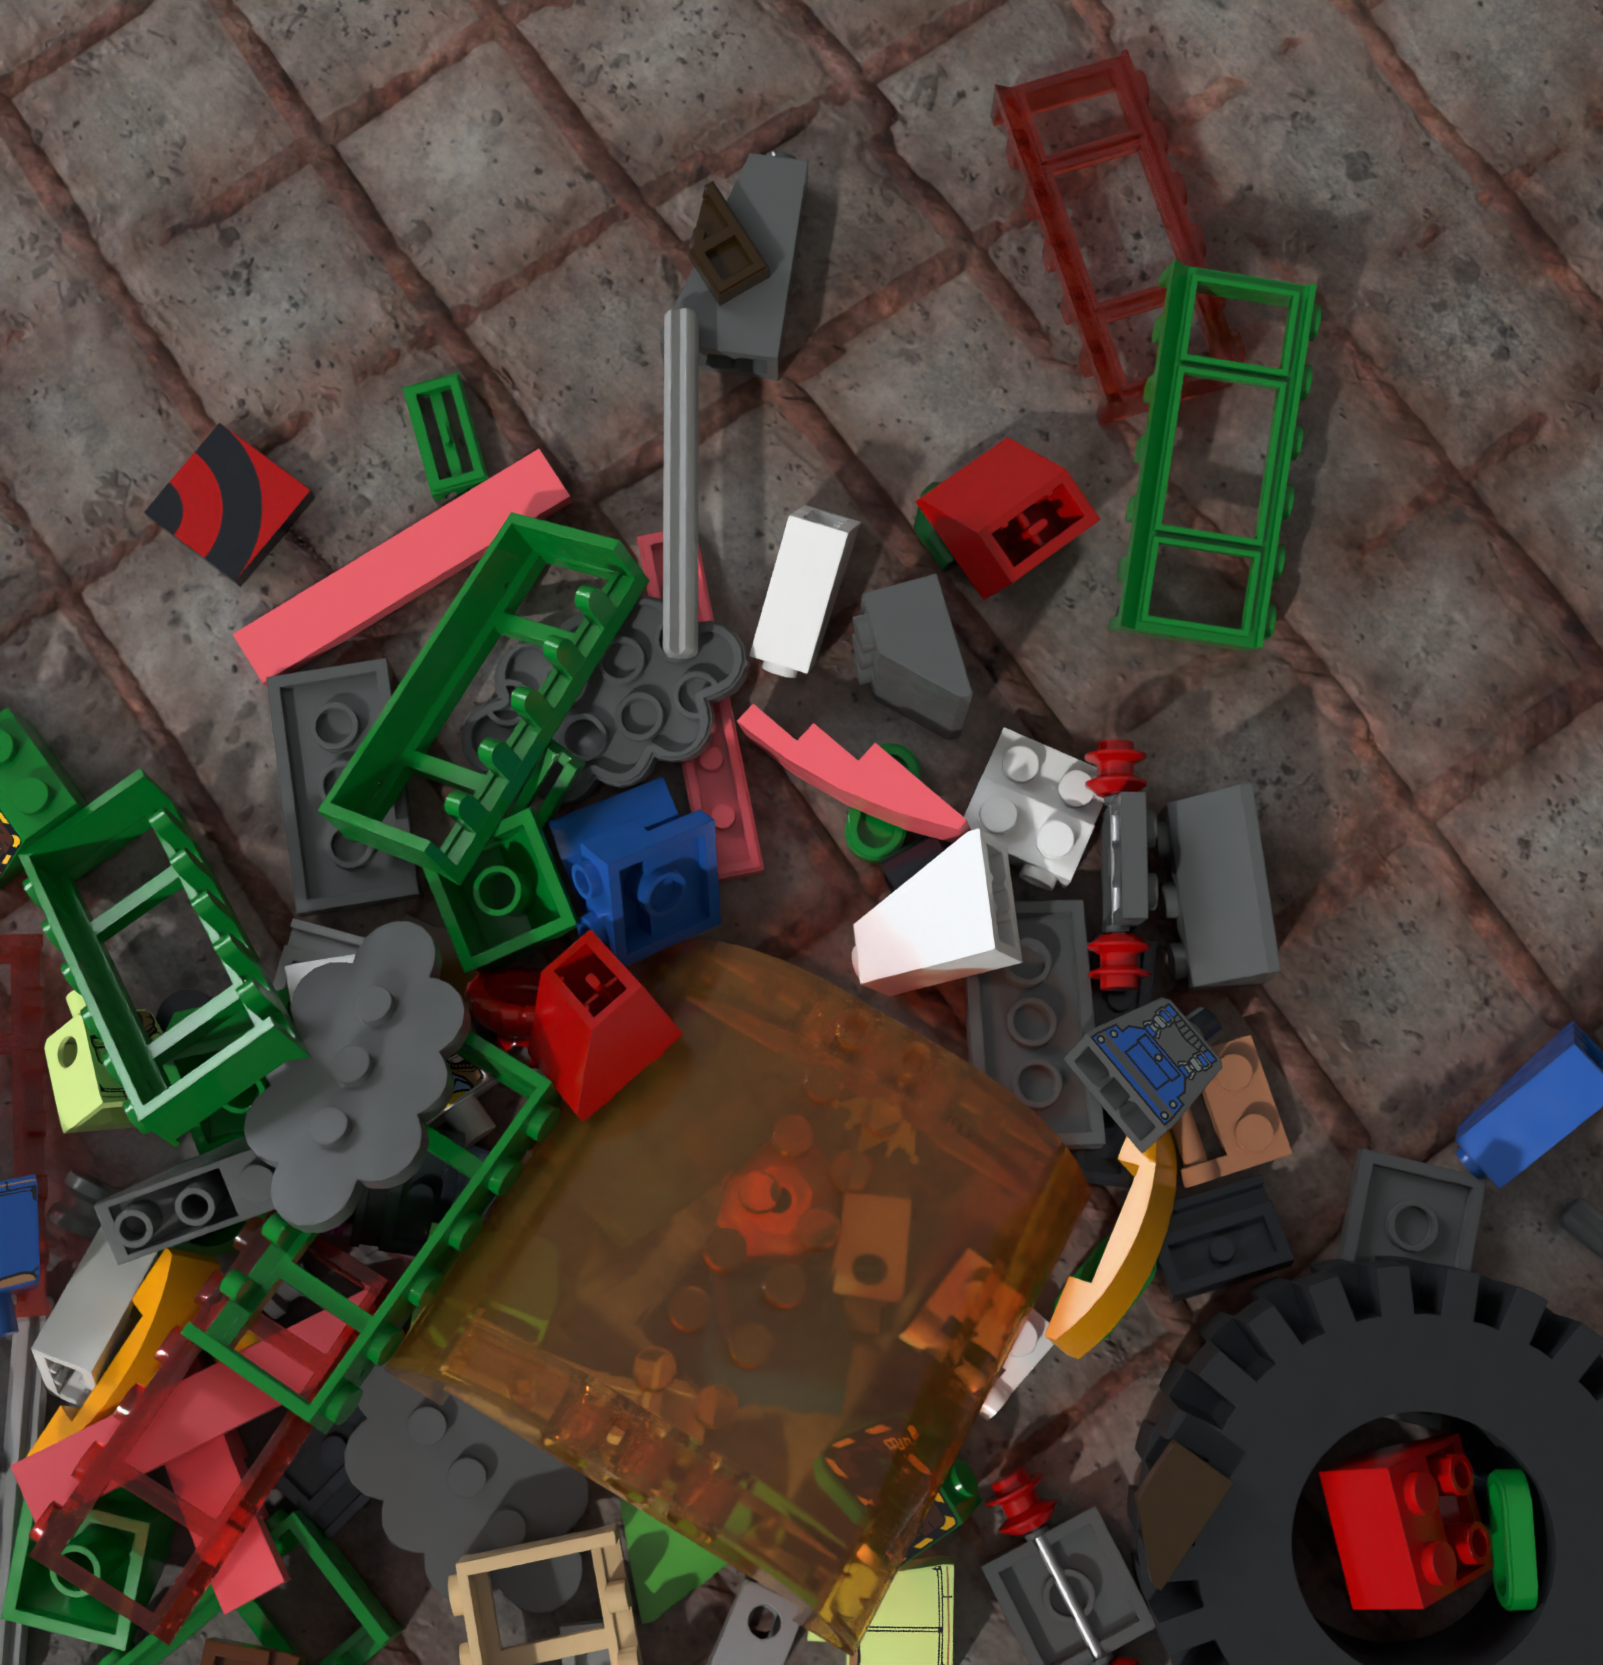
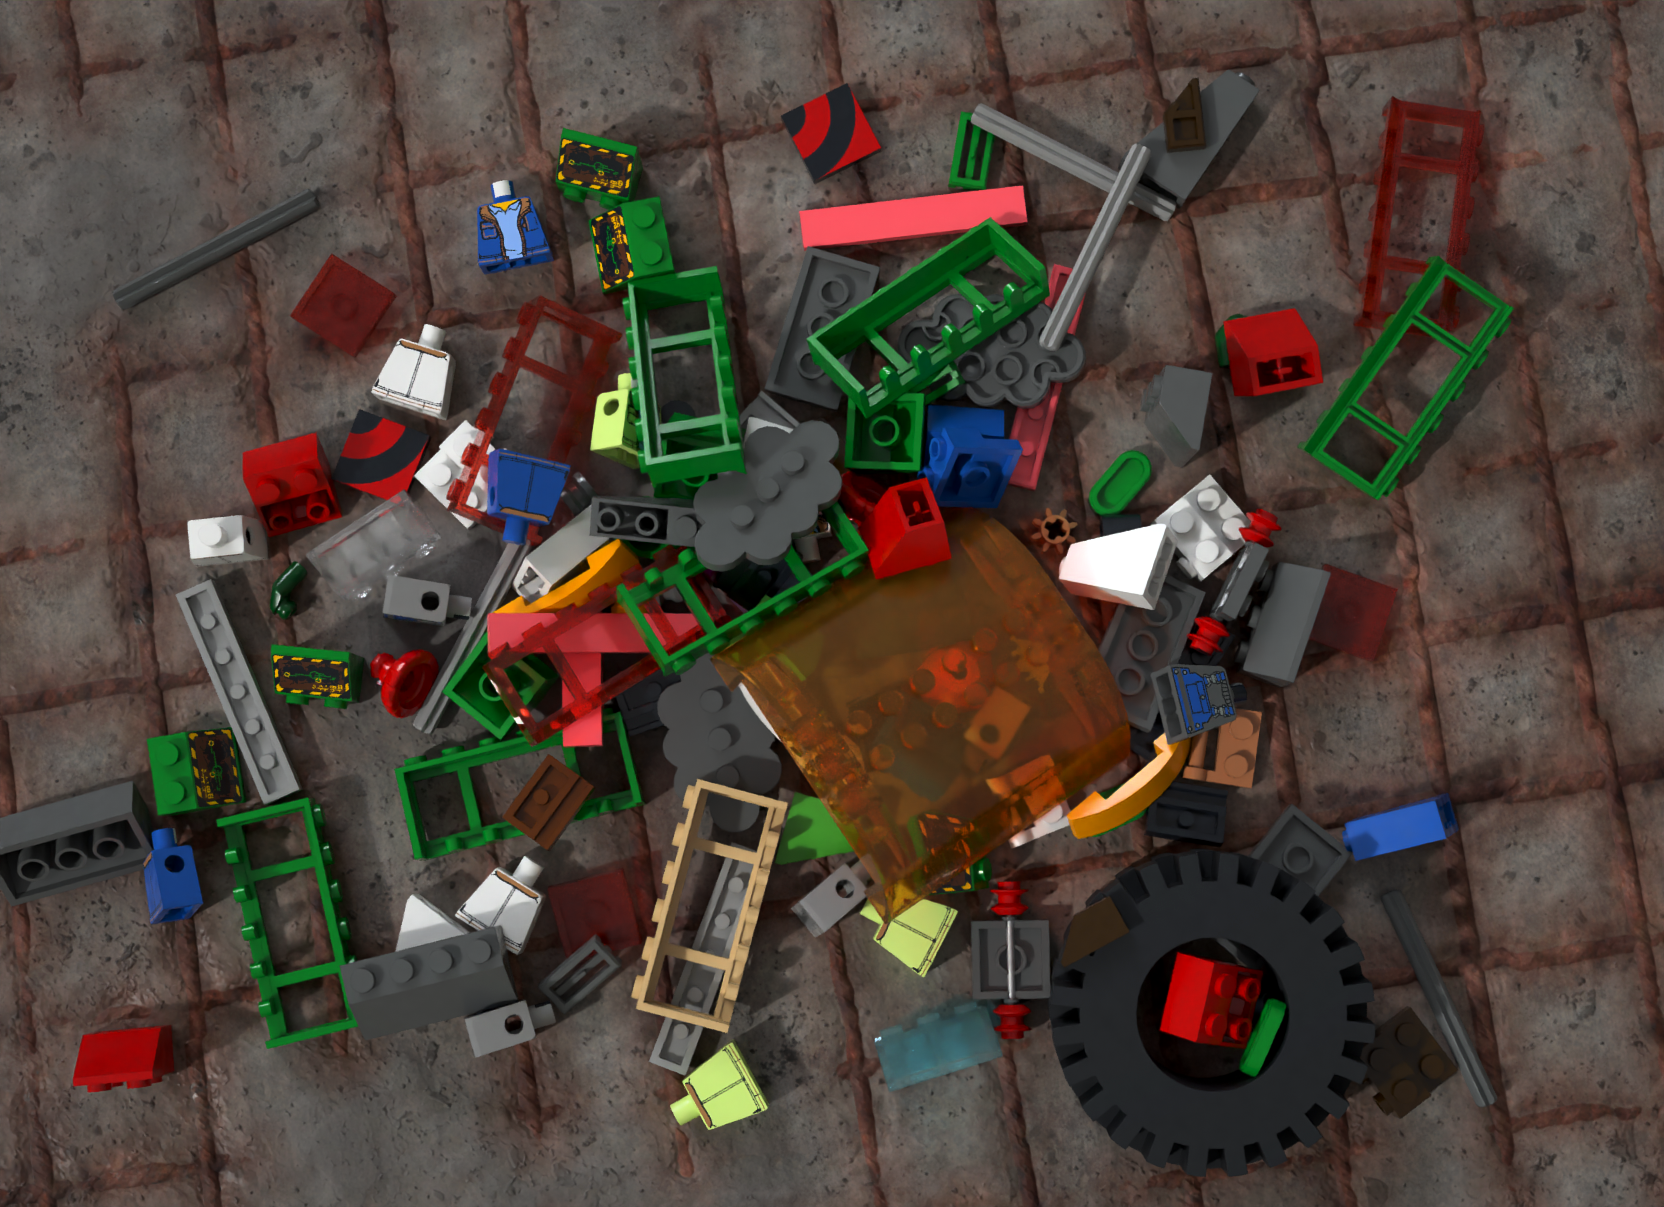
camera: 25 degrees right, 5 degrees up
coral slope [737,703,971,843] -> none
white slope [749,505,861,678] -> none
none -> light grey axle [971,103,1177,221]
none -> medium nougat gear [1030,508,1078,555]
none -> clear red plate [1308,564,1398,662]

